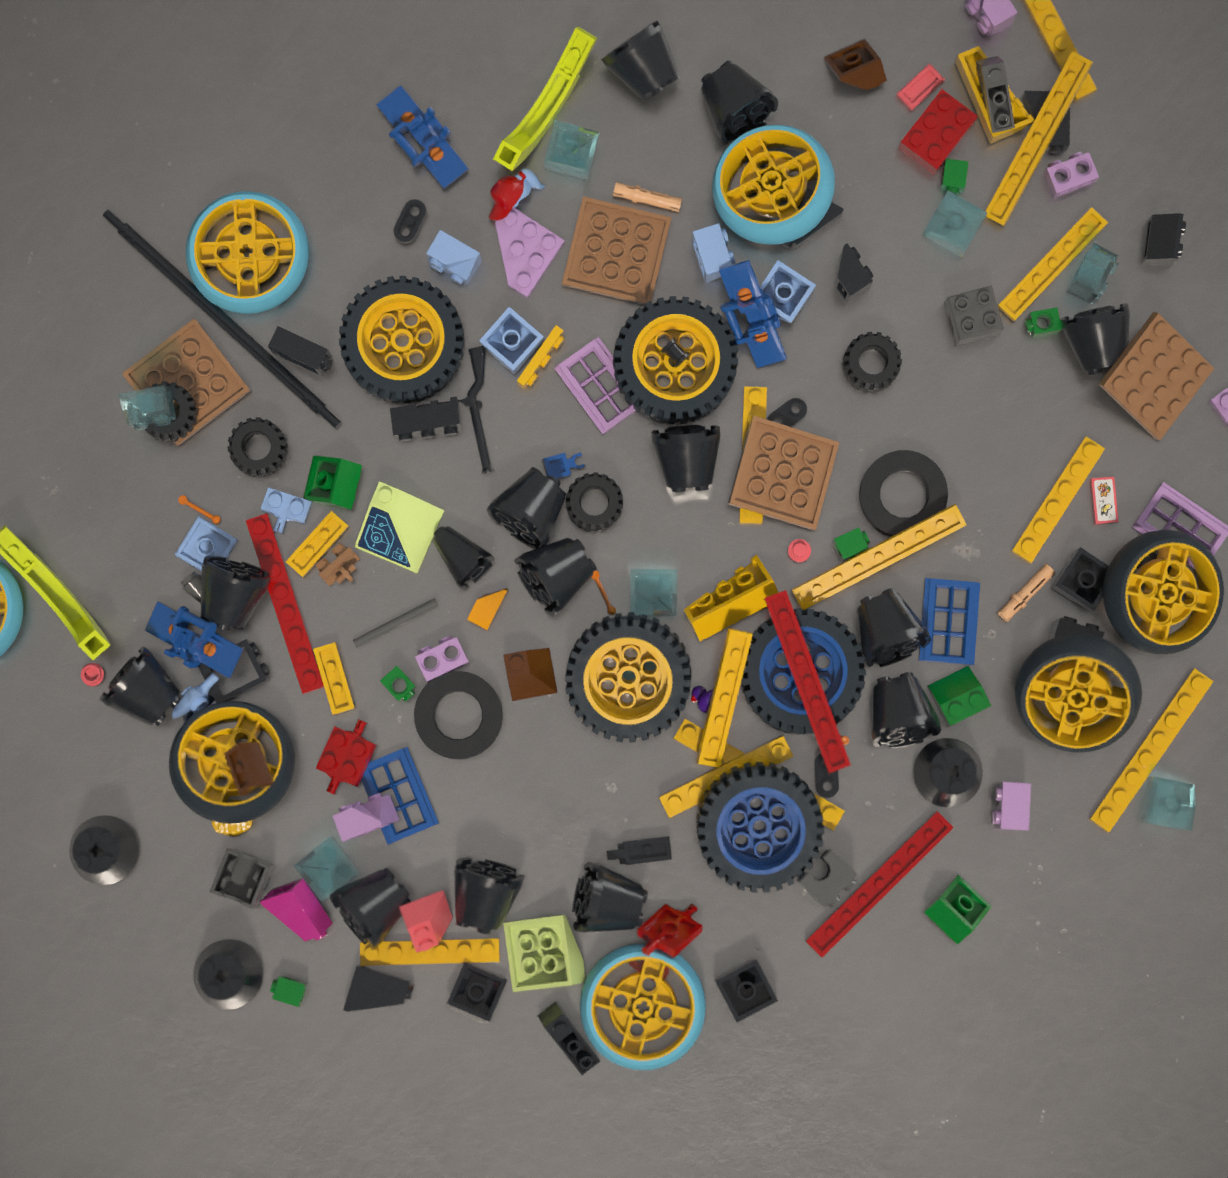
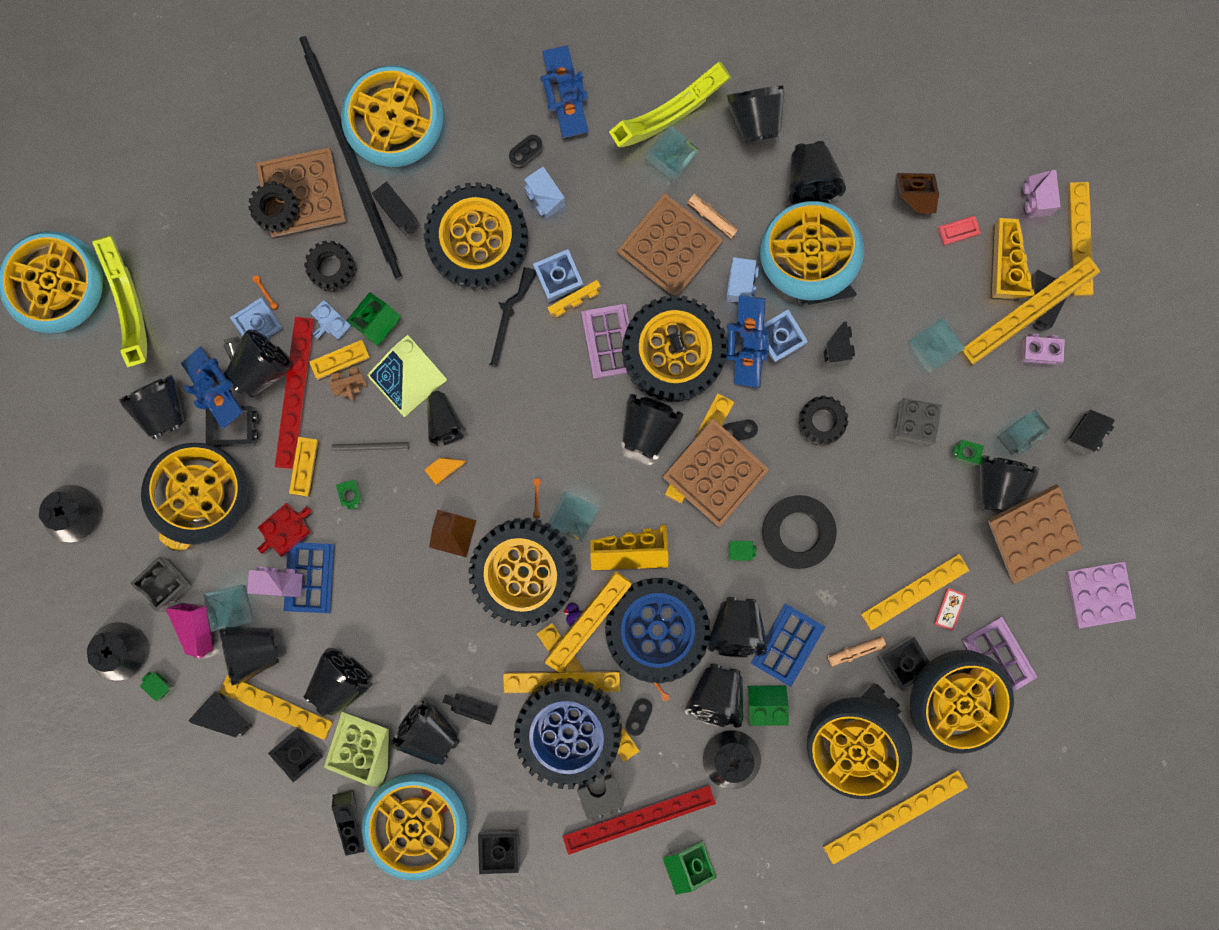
camera: 25 degrees right, 0 degrees up
coral plate [81,663,104,686] -> none
clear light blue slope [118,385,176,430] -> none
light blue animal [172,673,219,722] -> none
reddish brown panel [224,742,273,795] -> none
black wedge [390,396,463,441] -> none
coral slope [399,890,453,953] -> none
black tyre [414,671,503,759] -> none
lavender brick [415,635,469,683] -> none
black cone [487,467,566,549] -> none
red hair [488,168,545,221] -> none
lavender plate [495,208,565,299] -> none
black cone [514,538,597,616] -> none
blue plate [542,453,585,479] -> none
black tyre [566,472,623,532] -> none
red plate [637,904,703,958] -> none
red plate [764,590,851,773] -> none
coral plate [788,539,811,562] -> none
yellow plate [792,503,967,610] -> none
red brick [898,89,978,175] -> none
green brick [940,158,969,195] -> none
dark grey slope [976,56,1015,133] -> none
lavender slope [991,782,1031,830] -> none
yellow plate [998,207,1108,322] -> none
clear light blue slope [1141,777,1196,831] -> none

